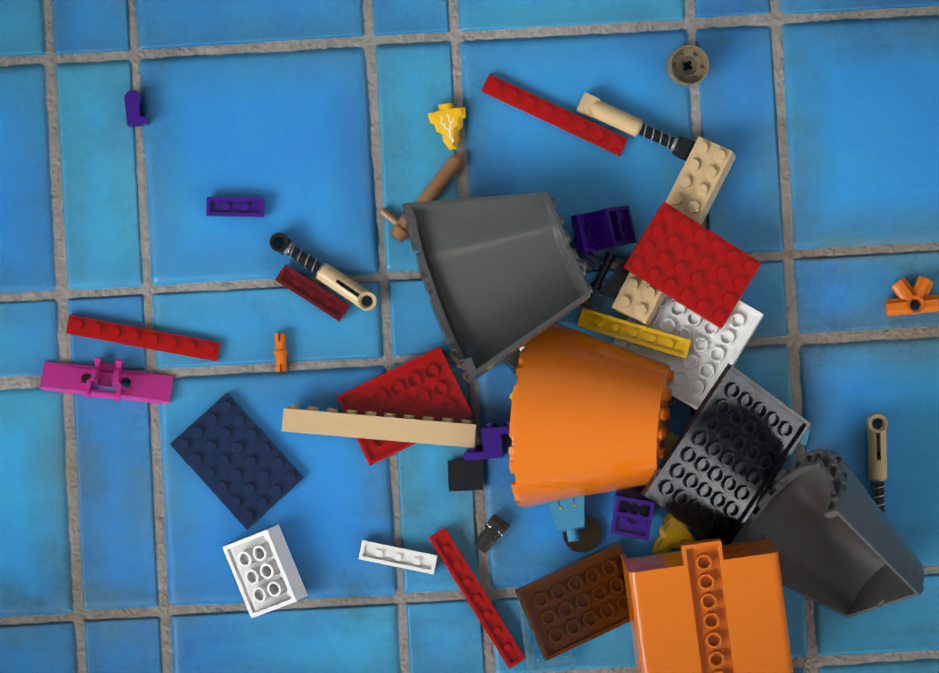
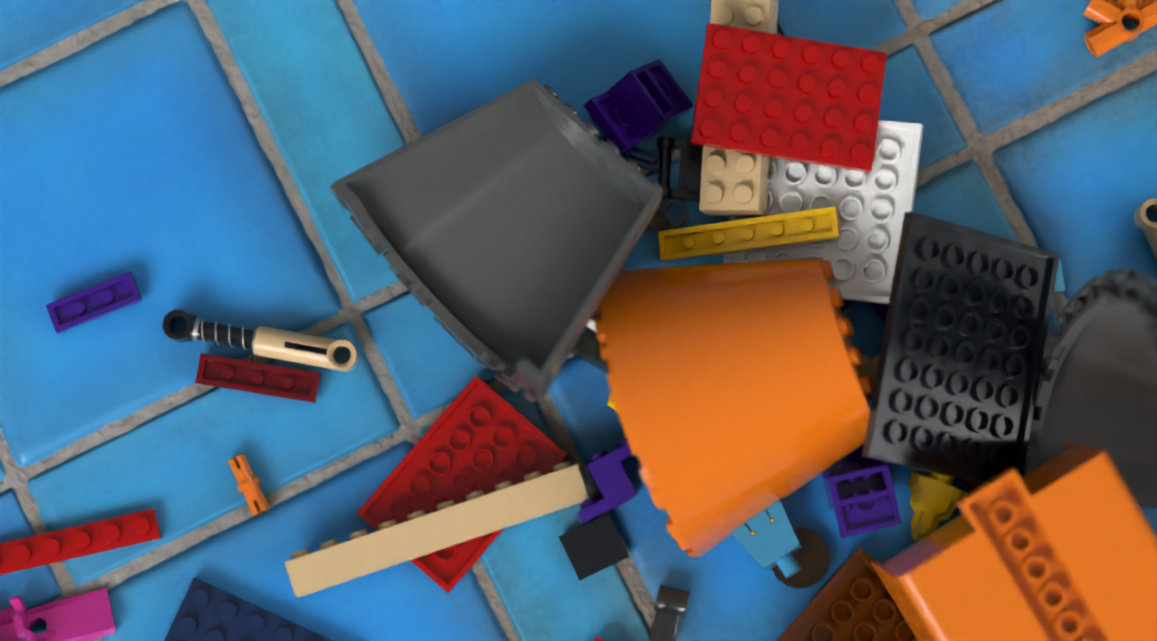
camera: 25 degrees left, 5 degrees down
medium nougat cylinder [379,154,464,243] -> none
yellow rock [428,103,466,150] -> none

